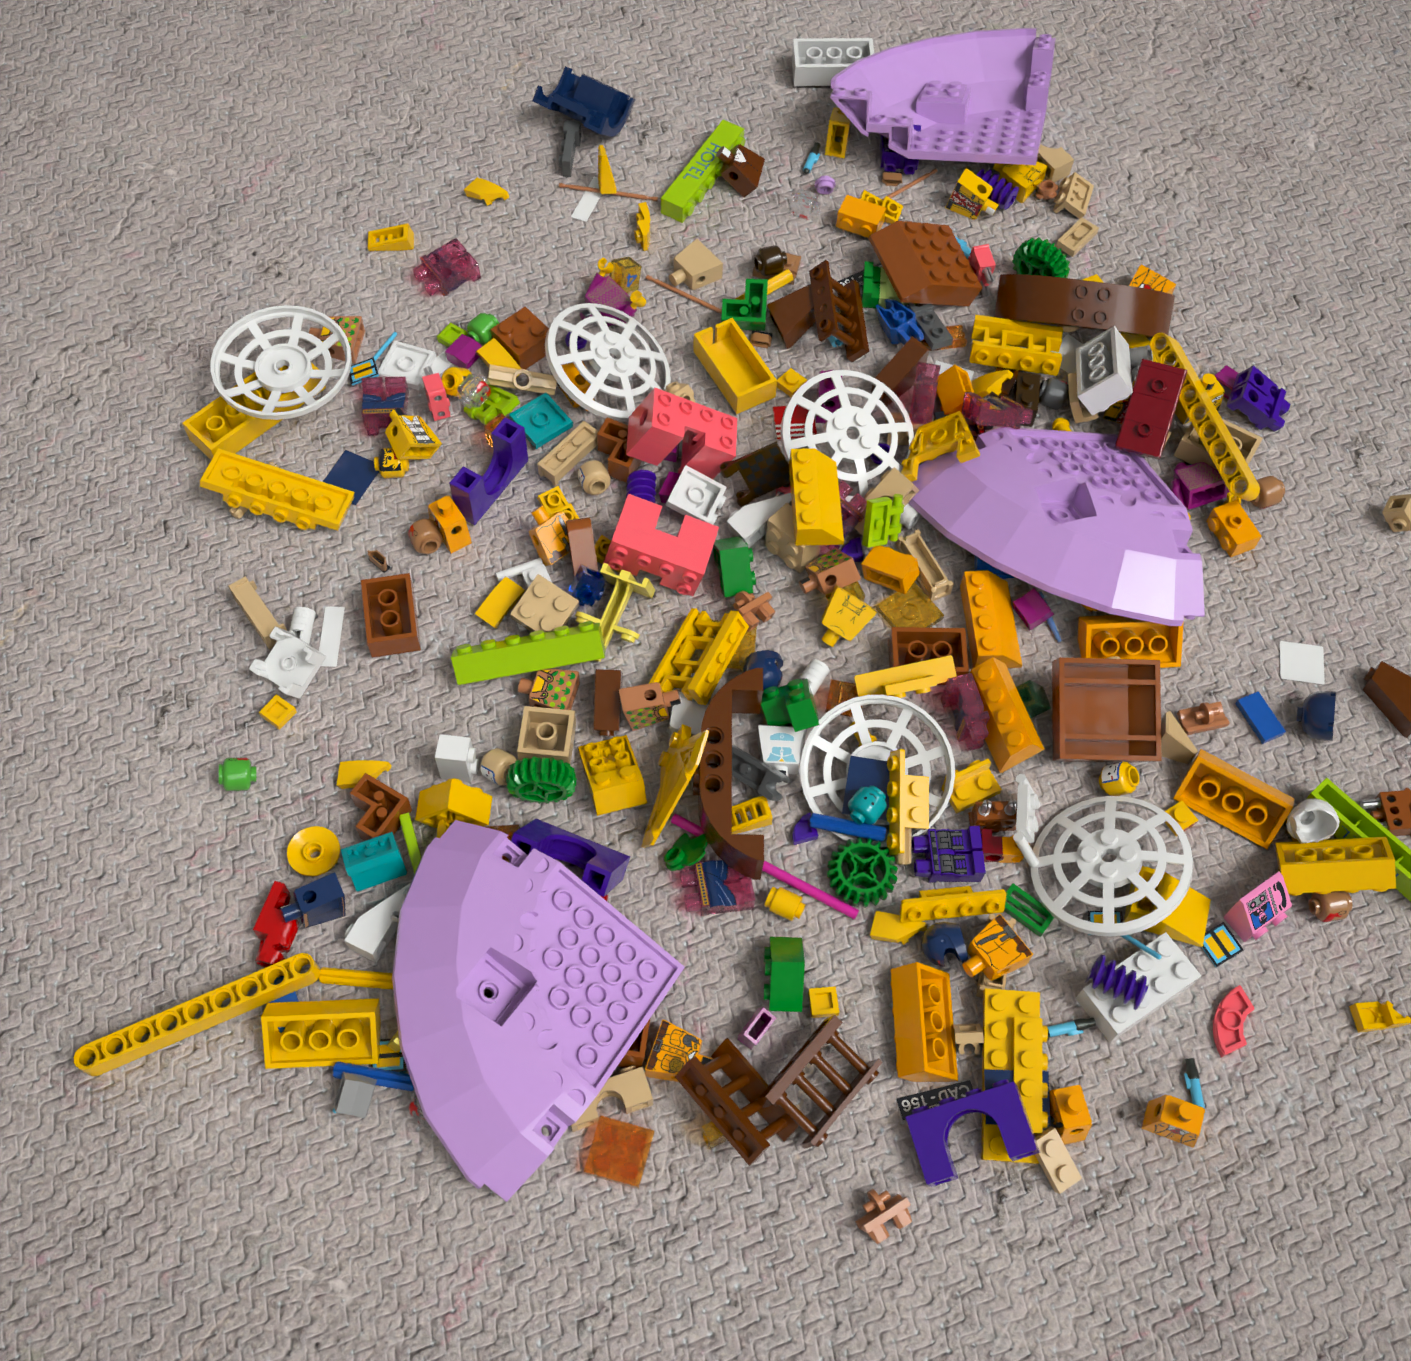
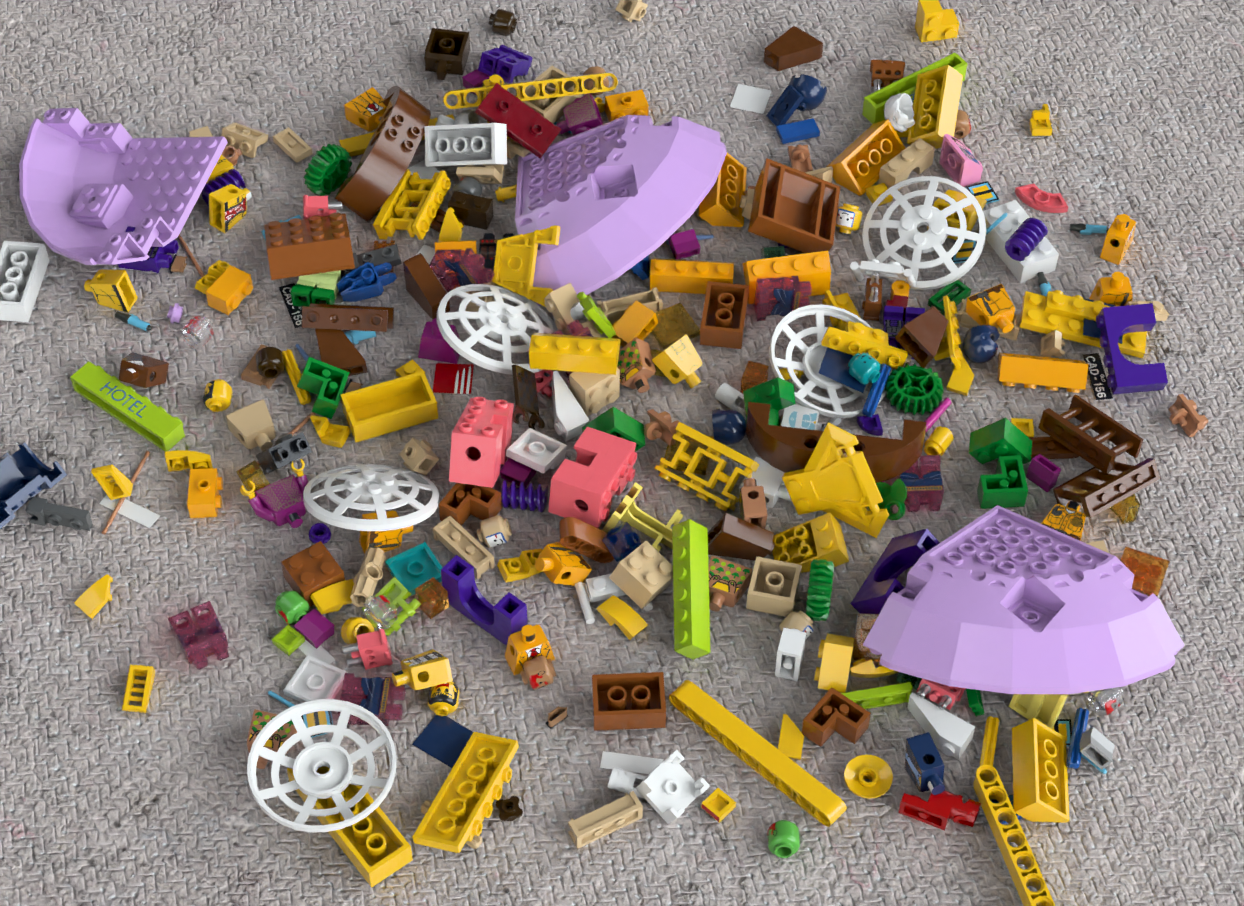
camera: 80 degrees left, 10 degrees down
teal bracket [341,832,407,891] -> none
yellow bracket [854,655,957,698] -> none
clear pink hips [961,392,1033,429] -> none
none -> light orange brick [187,468,223,518]
none -> yellow head [203,379,233,412]
none -> black hips [255,432,312,475]
none -> yellow slope [310,415,351,448]
none -> dark brown hinge [424,28,470,80]
none -> dark brown head [488,9,517,36]
none -> dark brown plate [496,796,523,821]
none -> yellow beam [669,680,847,827]
none -> dark blue plate [766,85,804,127]
none -> tan arch [878,138,935,191]
none -> reddish brown slope [895,306,948,369]
none -> green brick [977,455,1028,509]
none -> reddish brown hinge [1029,437,1079,460]

